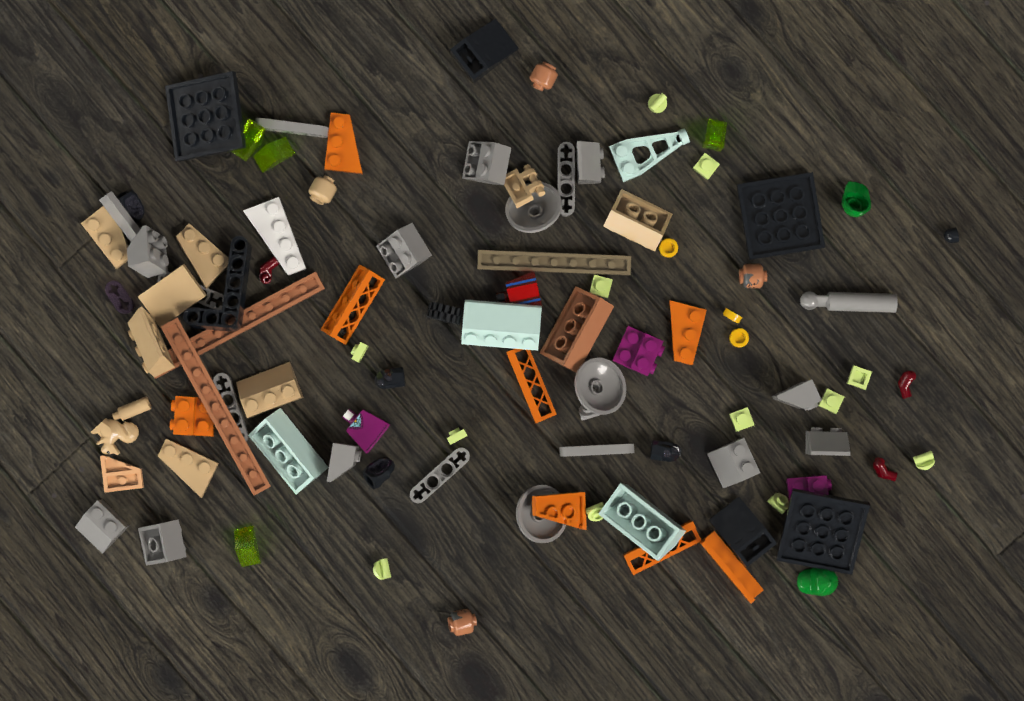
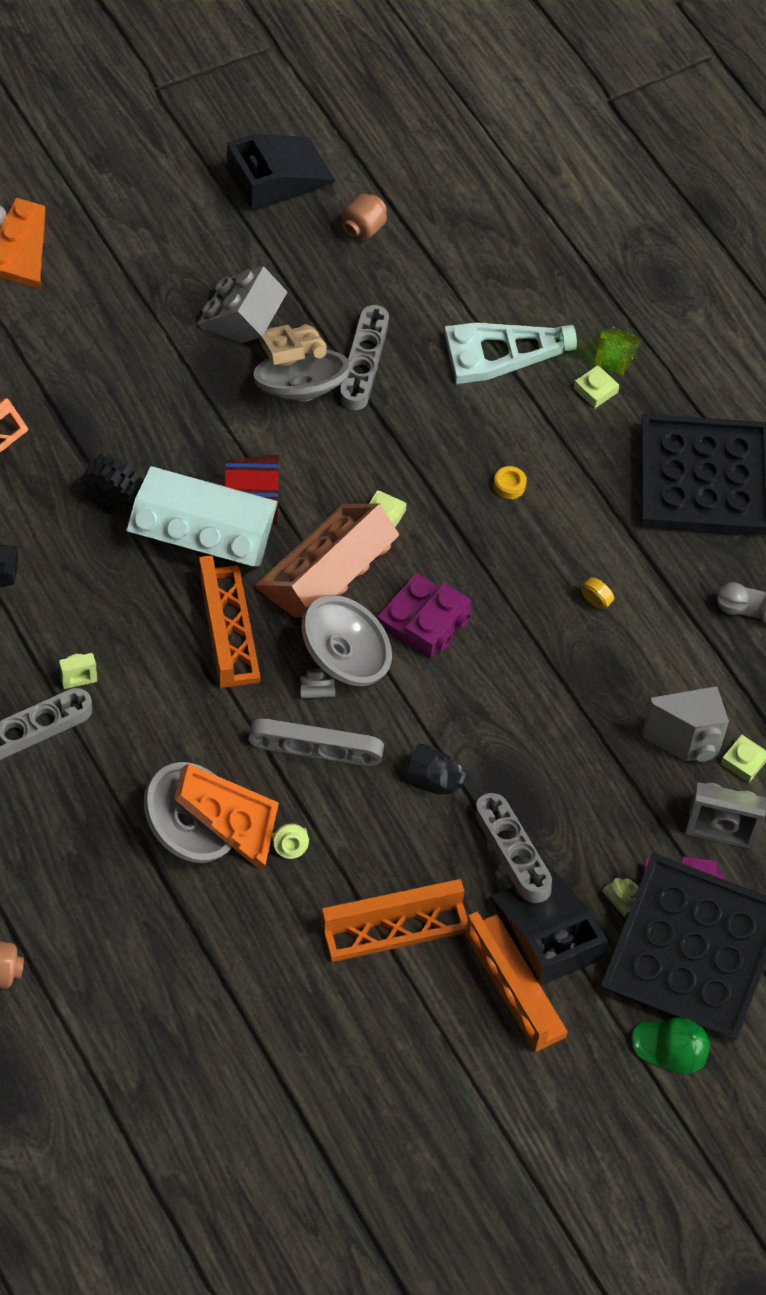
camera: 10 degrees right, 30 degrees down
light grey slope [376,223,432,278] -> none
dark tan plate [477,250,631,276] -> none
light grey slope [576,141,605,184] -> none
light aqua slope [598,483,686,561] -> none
tan slope [603,189,673,251] -> none
yellowish green plate [648,93,667,113] -> none
orange wing [669,300,707,365] -> none
light grey slope [707,438,760,488] -> none
yellow tile [729,328,749,348] -> none
yellowish green plate [729,407,754,432] -> none
nougat head [739,264,767,288] -> none
none -> light grey beam [476,793,552,903]

